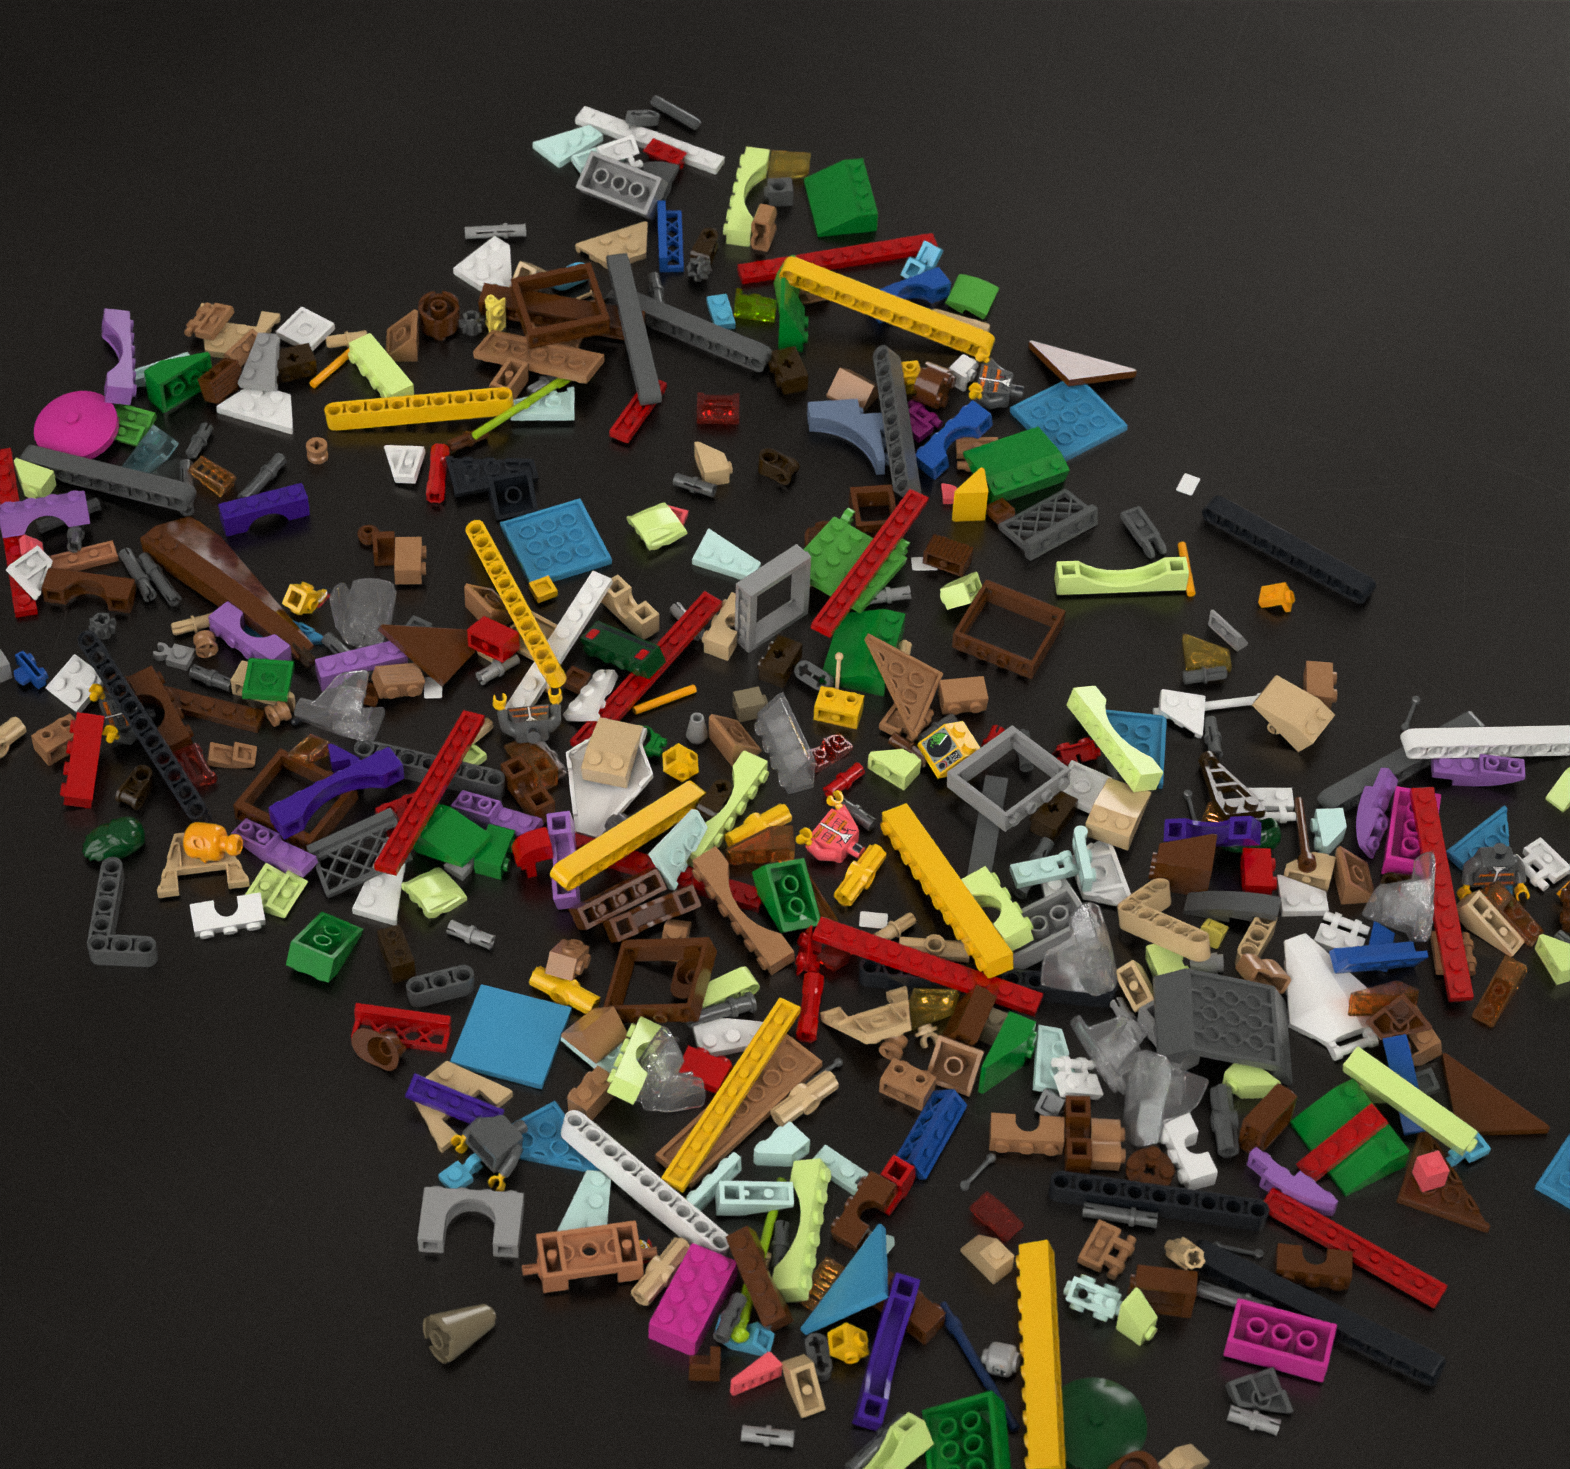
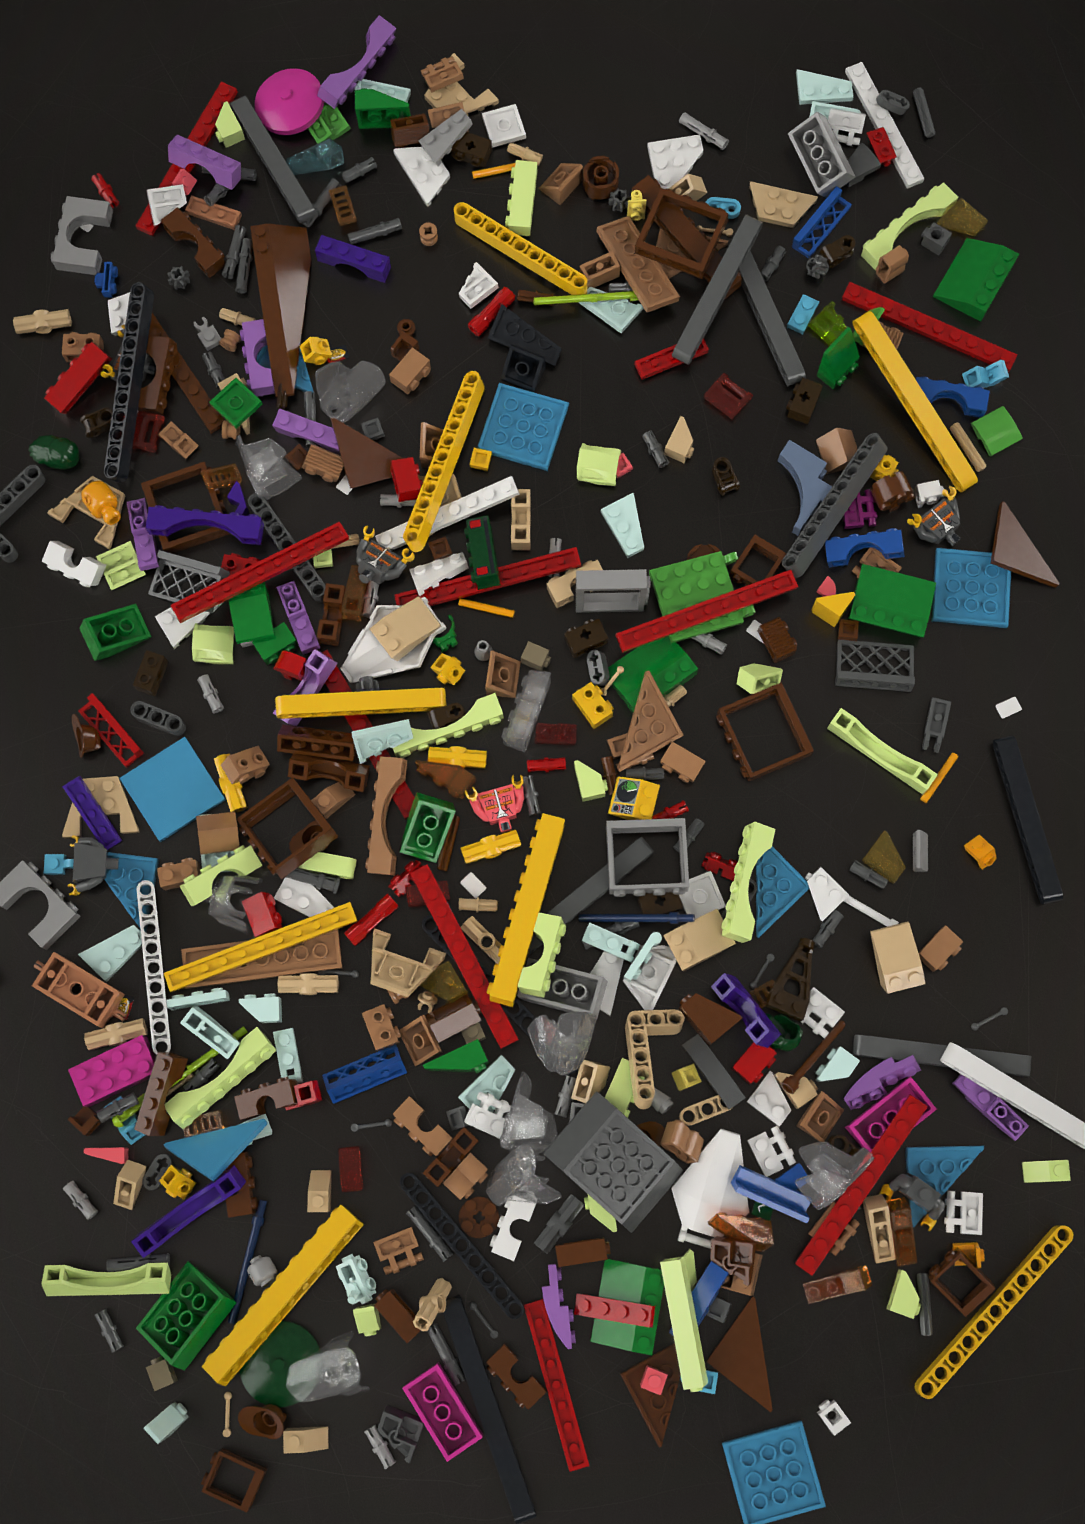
camera: 45 degrees right, 25 degrees up
none -> clear piece [286,1331,370,1403]
none -> dark blue bar [578,912,695,924]
none -> dark green slope [750,1200,773,1221]

